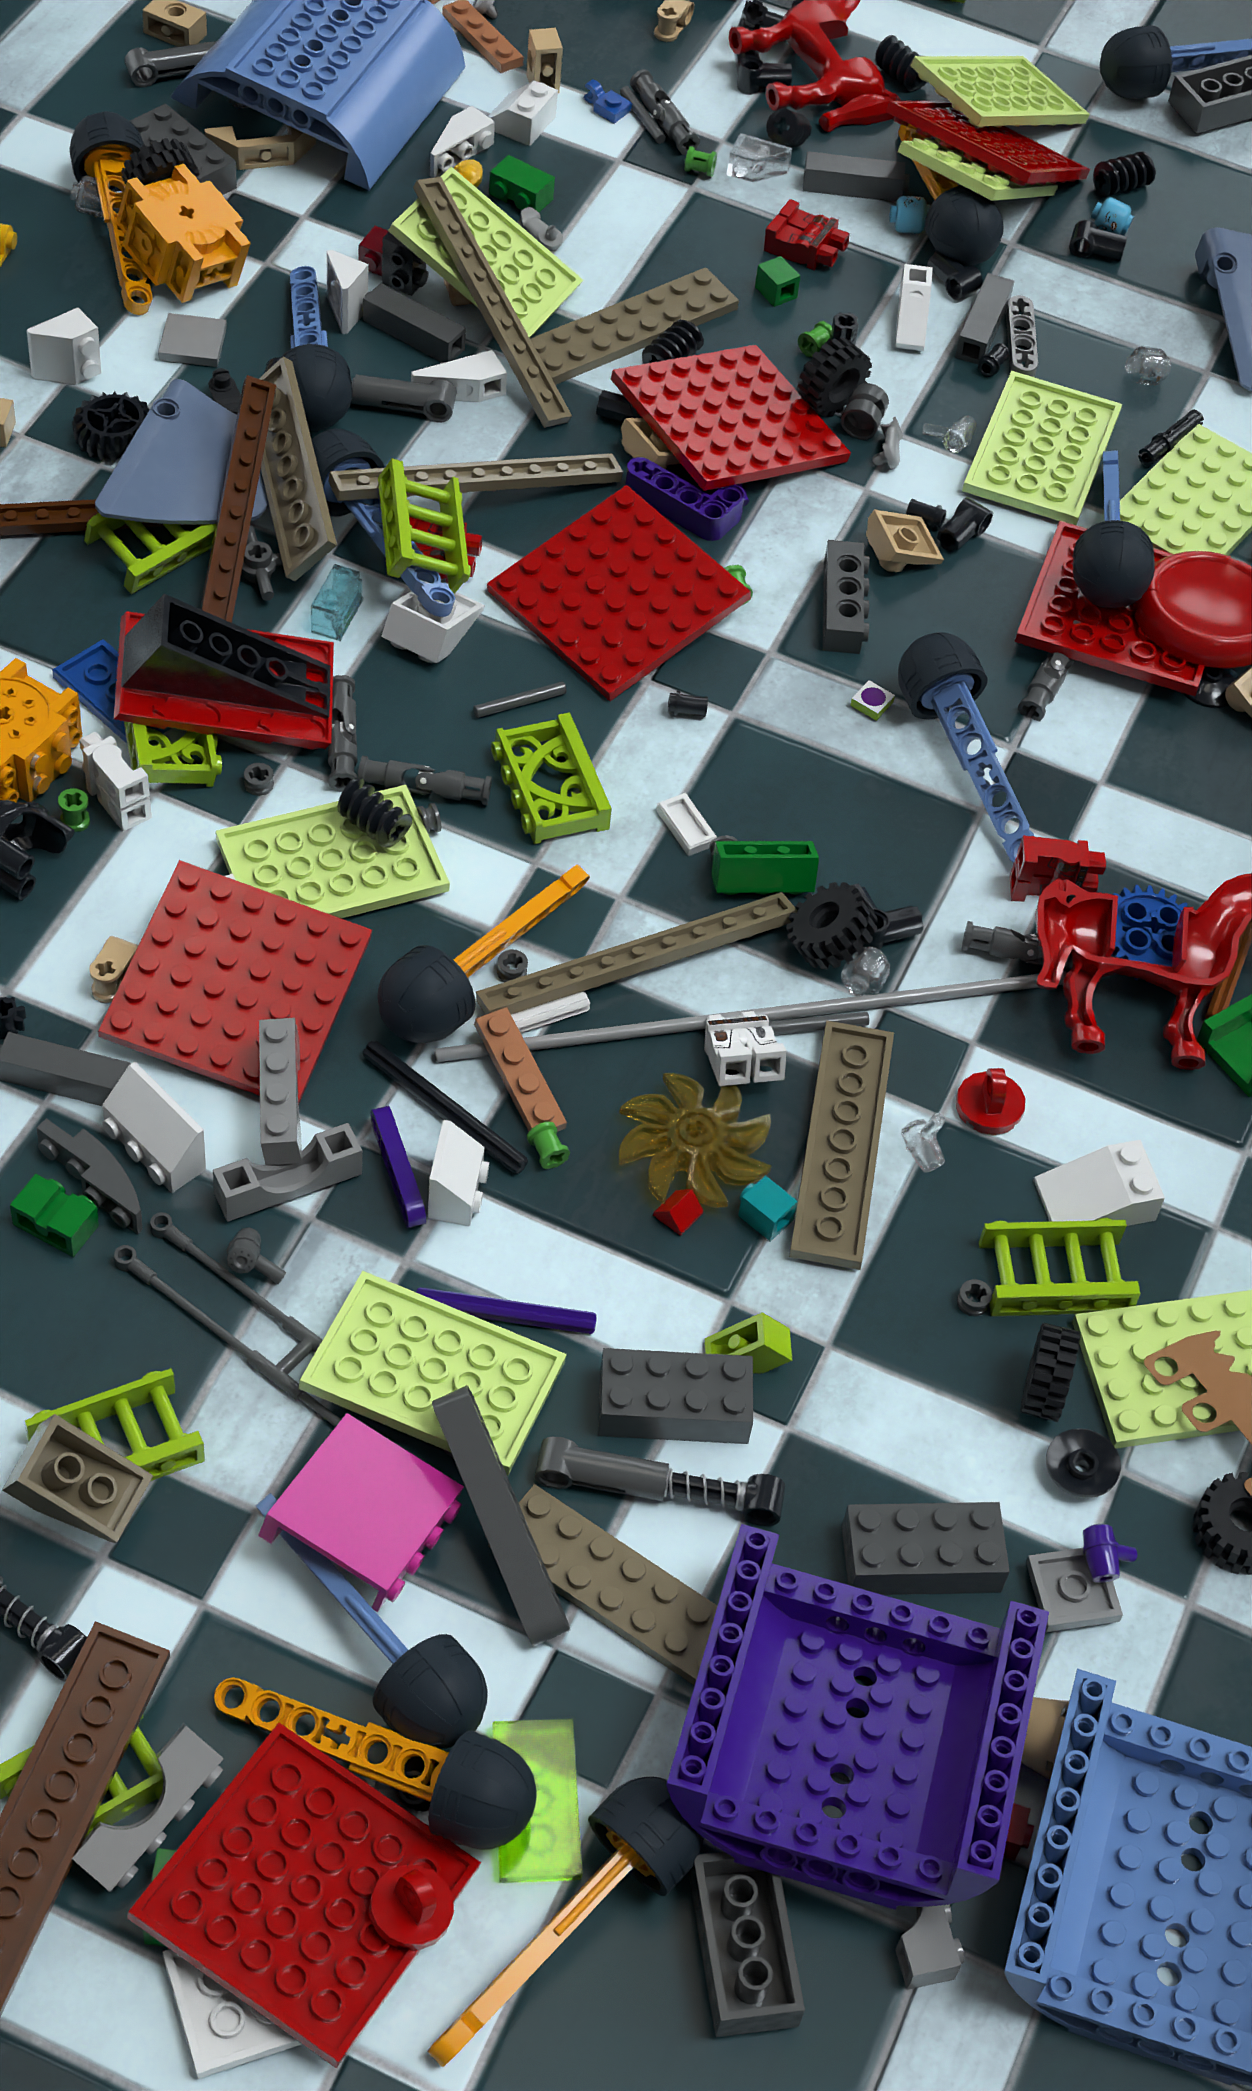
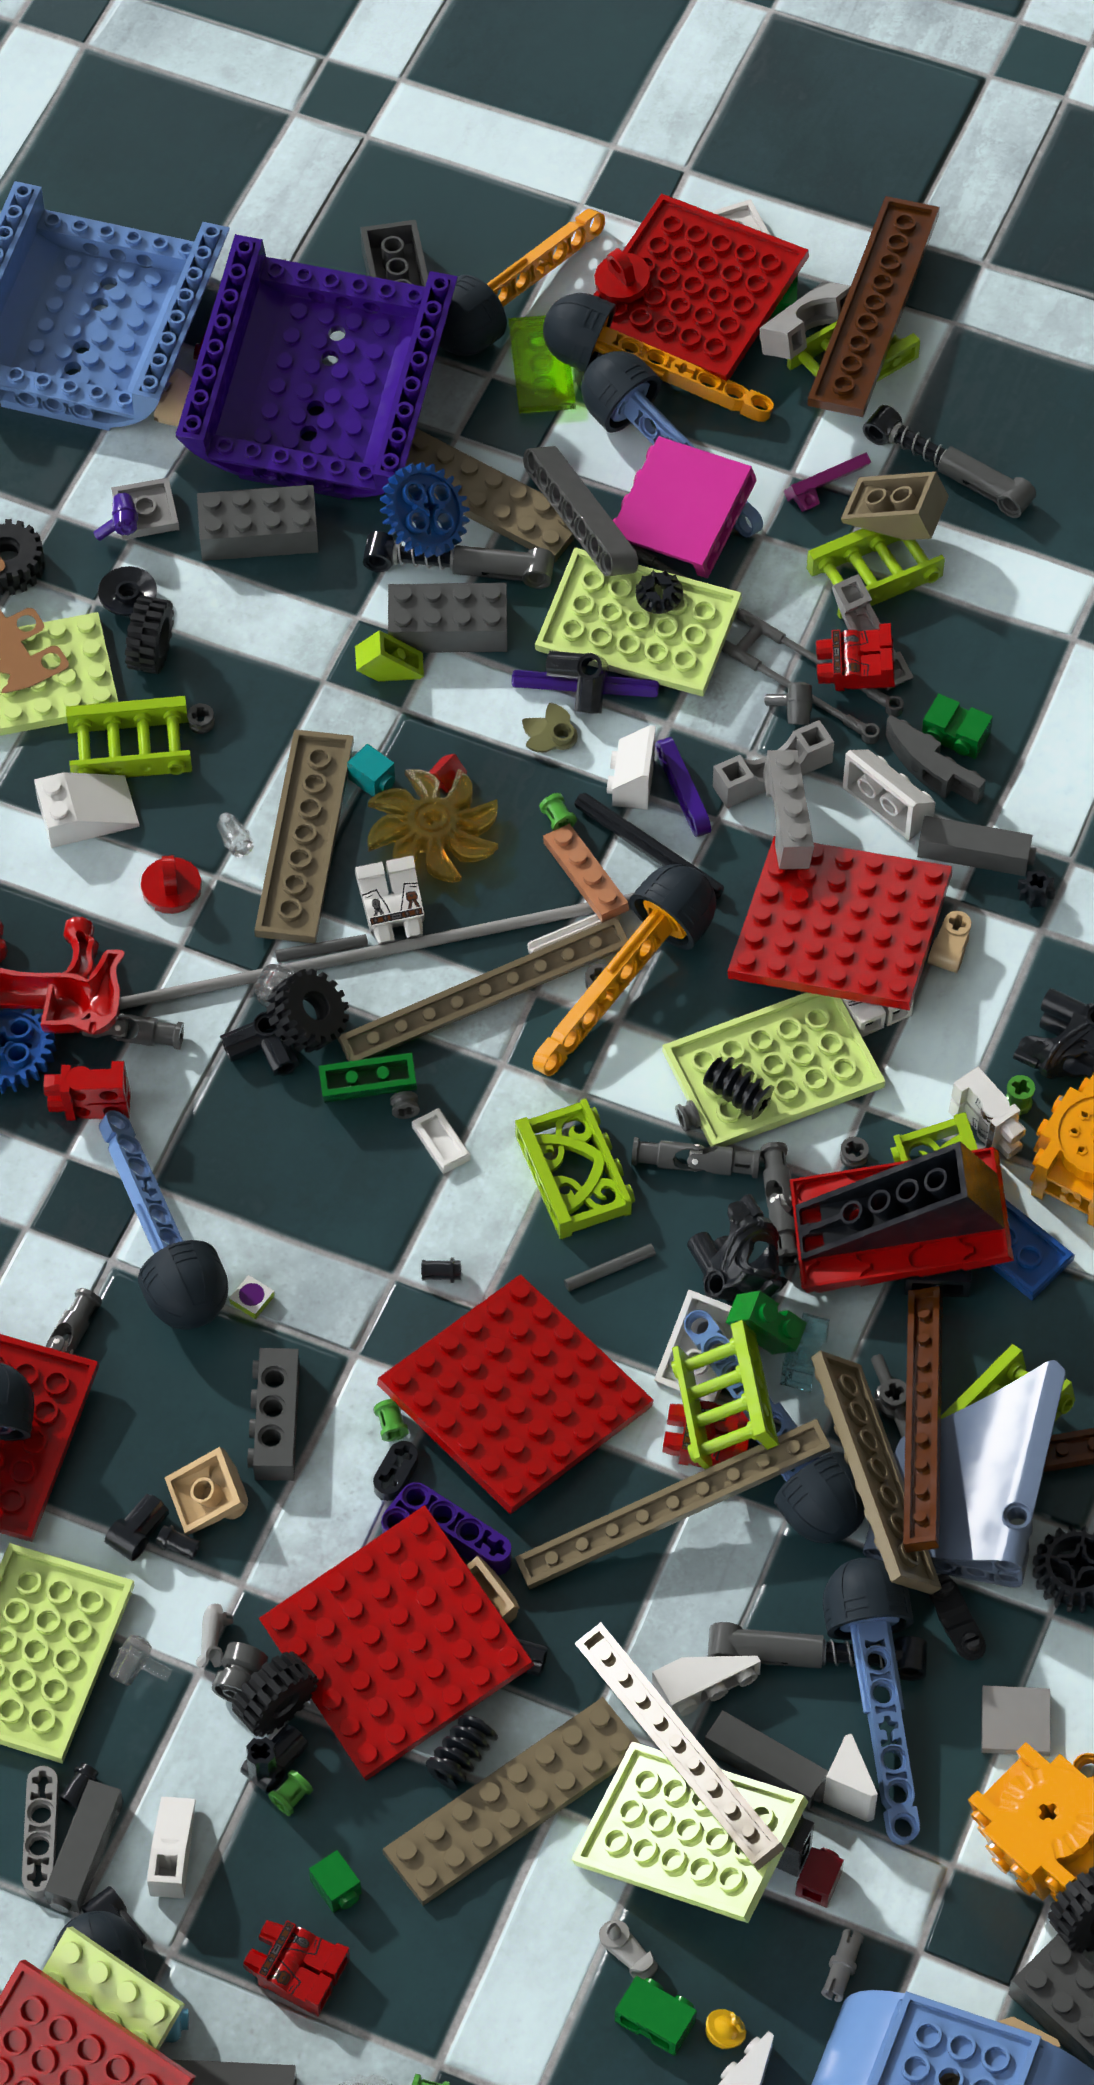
camera: 175 degrees left, 5 degrees up
none -> black beam [373,1441,418,1501]
none -> blue gear [380,462,470,558]
none -> olive plate [522,703,578,753]
none -> black piece [546,651,609,714]
none -> black gear [636,570,683,614]
none -> black helmet [687,1194,788,1301]
none -> green brick [725,1291,807,1355]
none -> magenta hinge [783,452,871,512]
none -> red hips [816,623,895,691]
none -> light grey pin [821,1929,864,2002]
none -> light grey slope [832,574,913,690]

